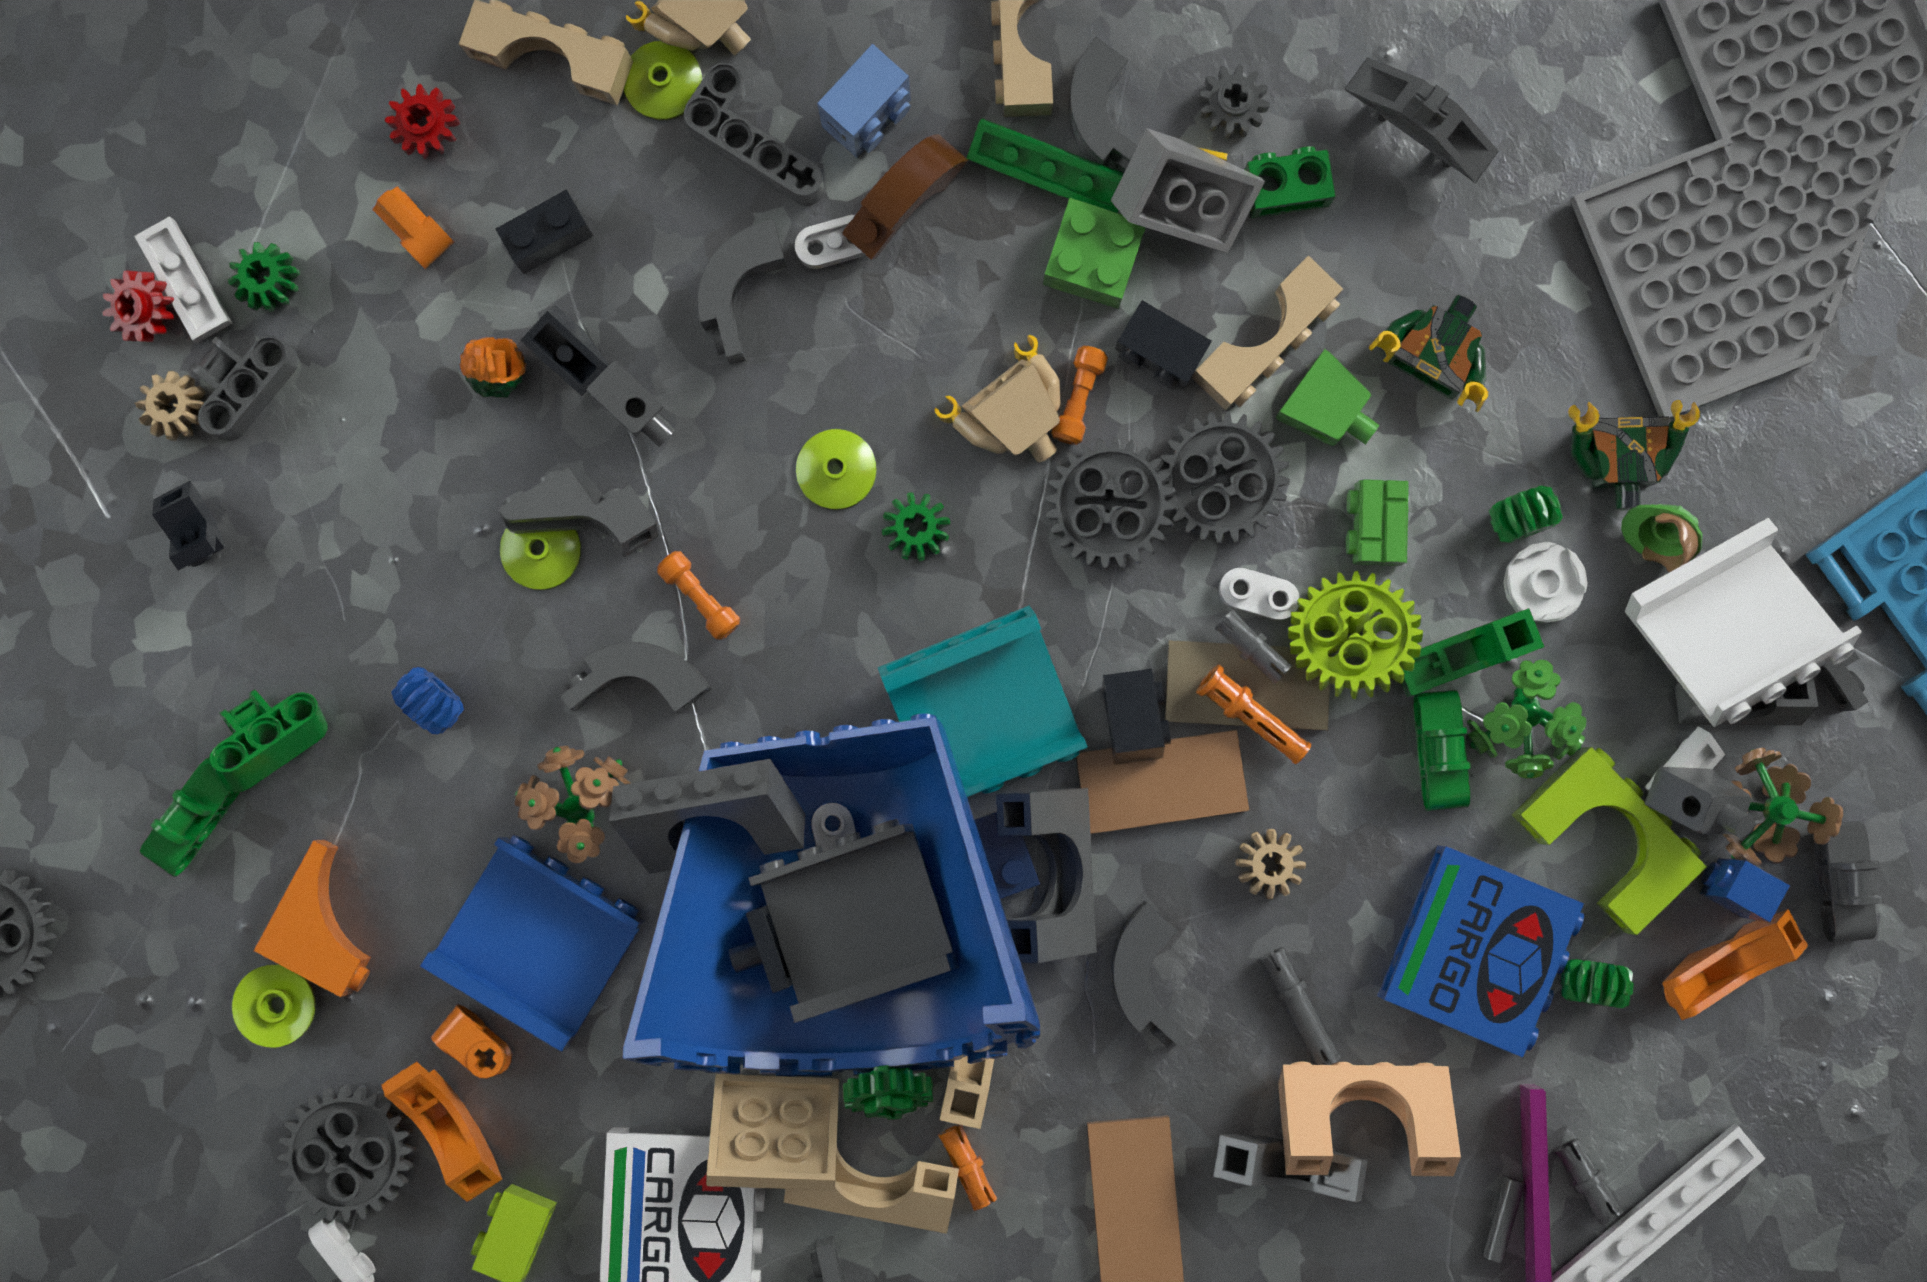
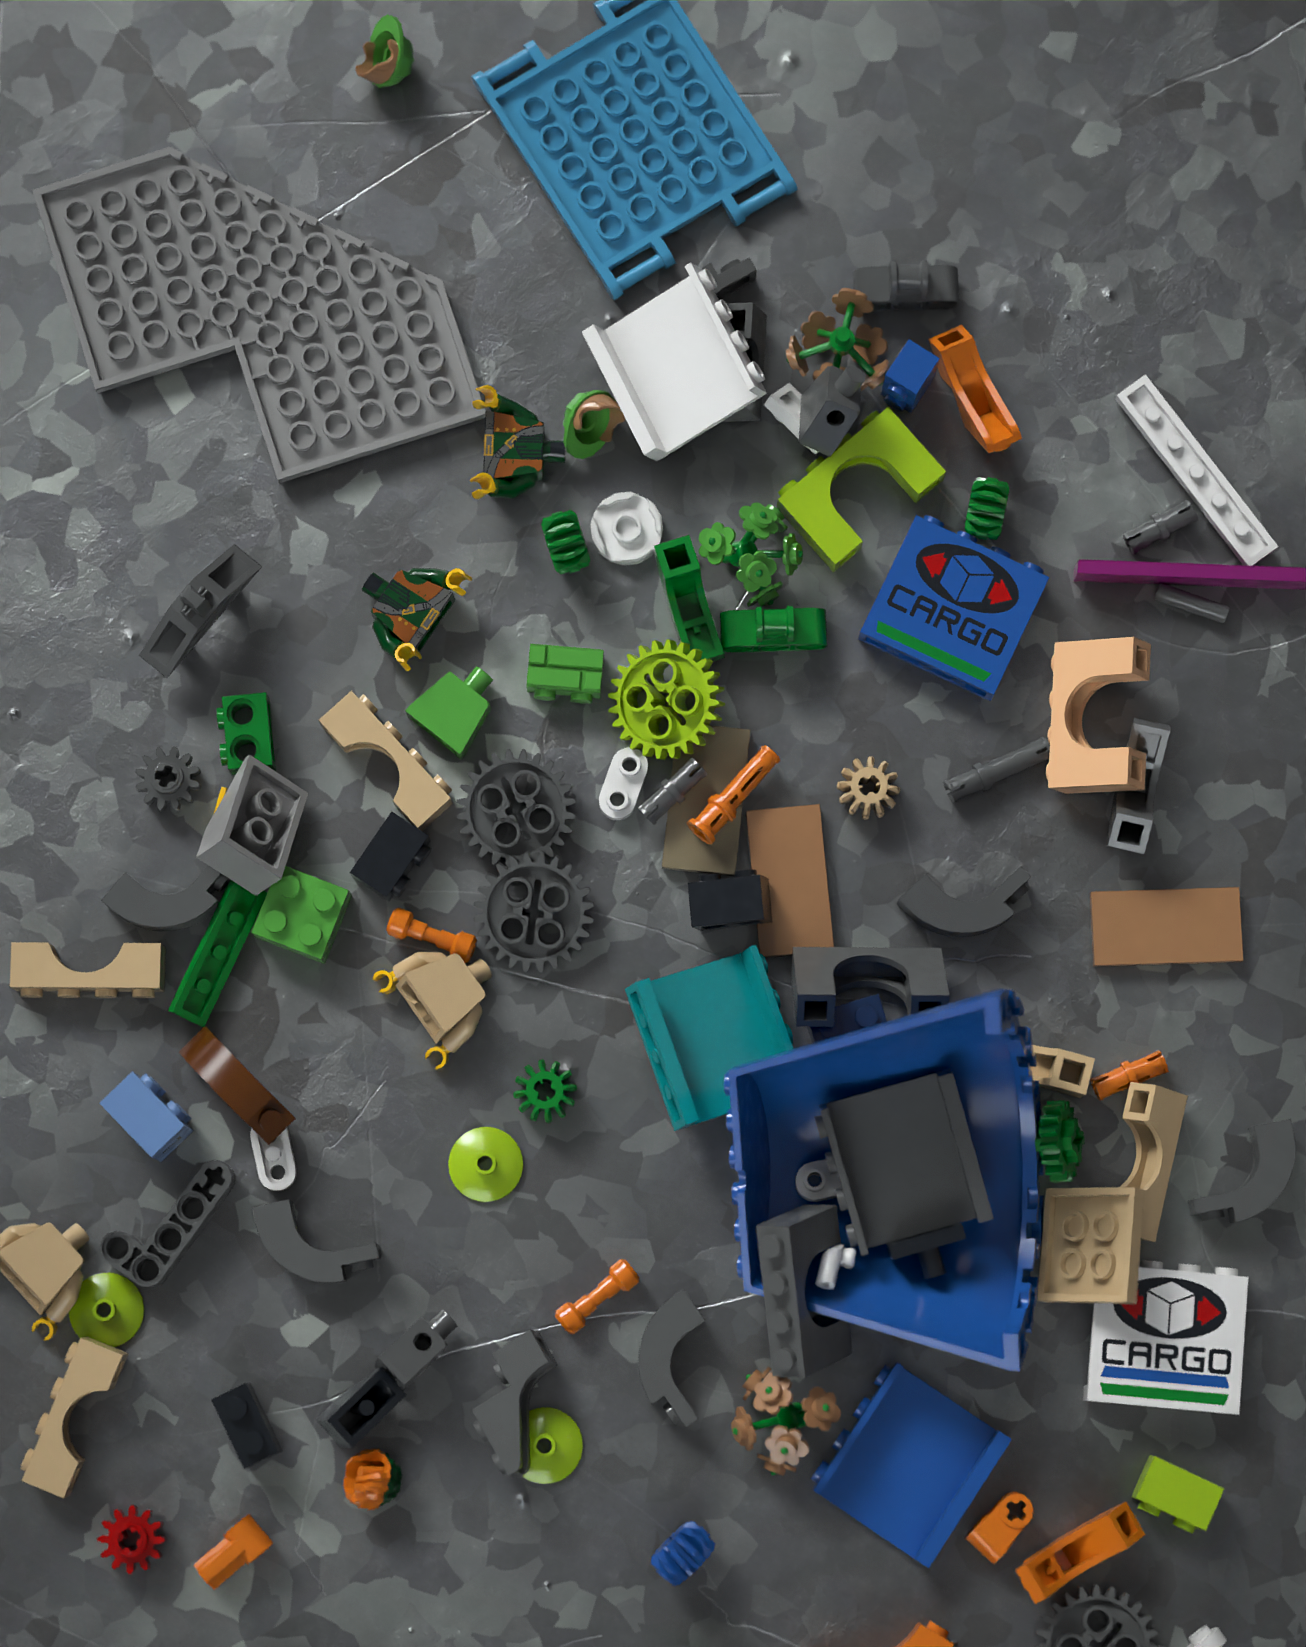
camera: 85 degrees left, 5 degrees down
none -> white arm [816,1244,856,1289]

